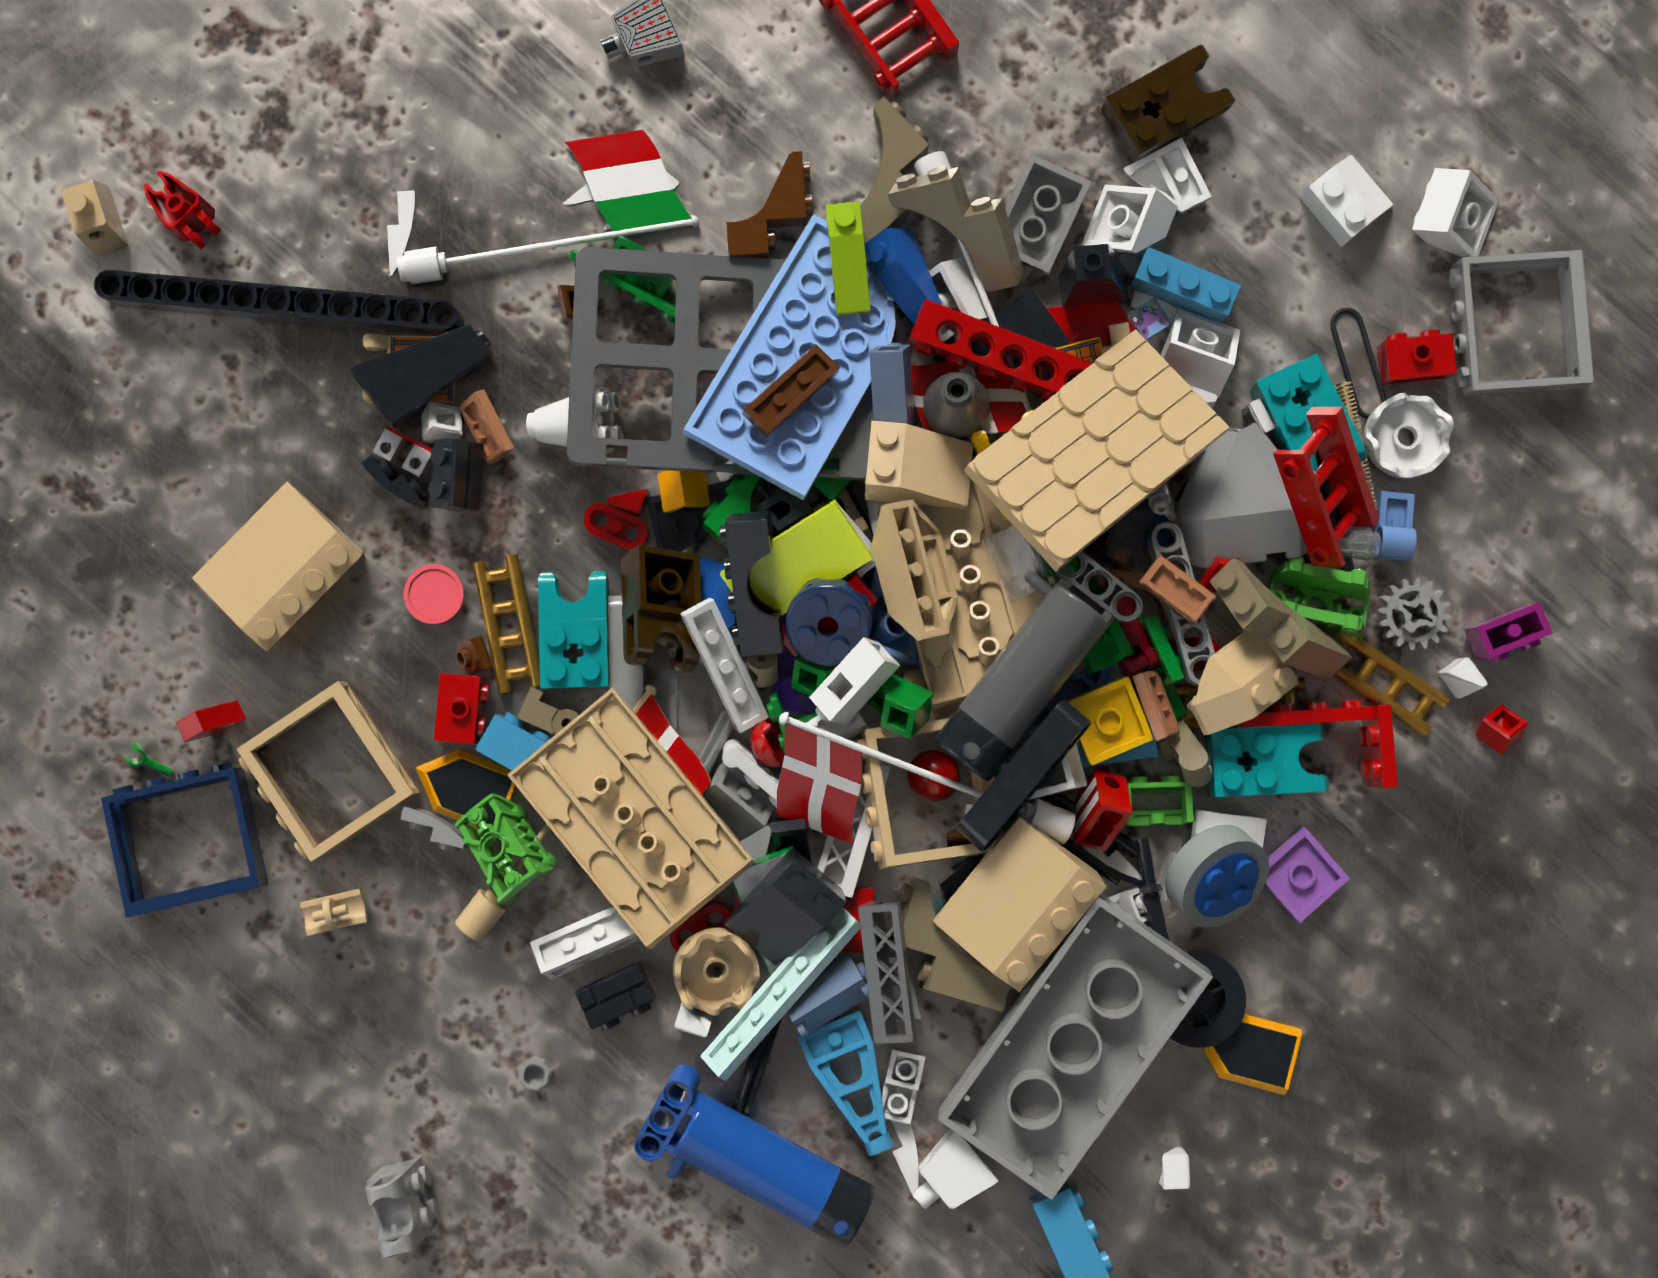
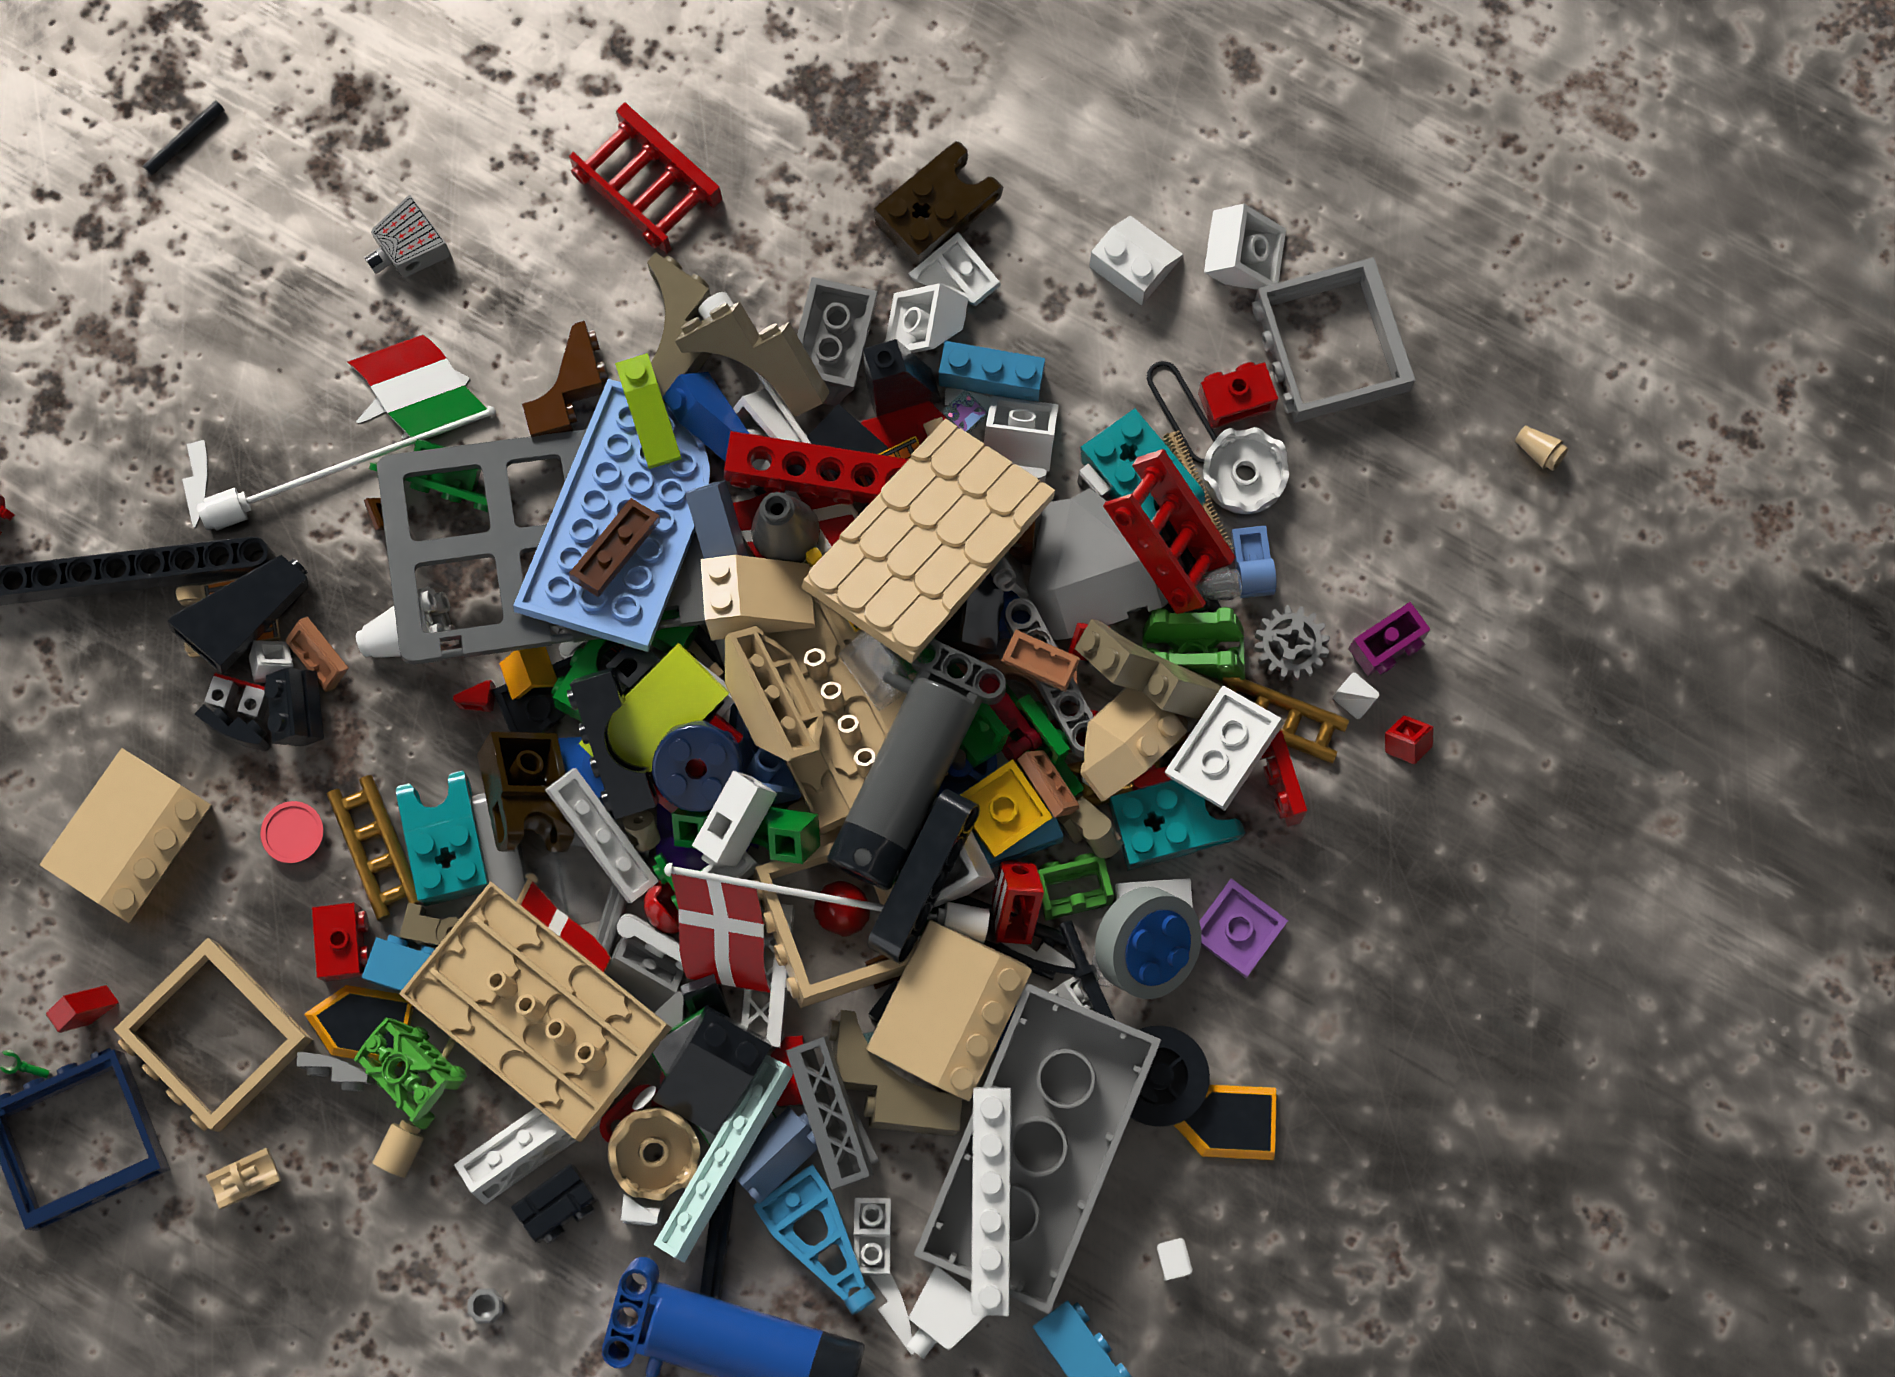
camera: 10 degrees left, 10 degrees down
reddish brown plate [455,635,493,674] -> none
red plate [583,503,649,551] -> none
none -> white sticker [632,1086,656,1110]
none -> white arch [971,1087,1012,1316]
none -> white plate [1165,686,1284,811]

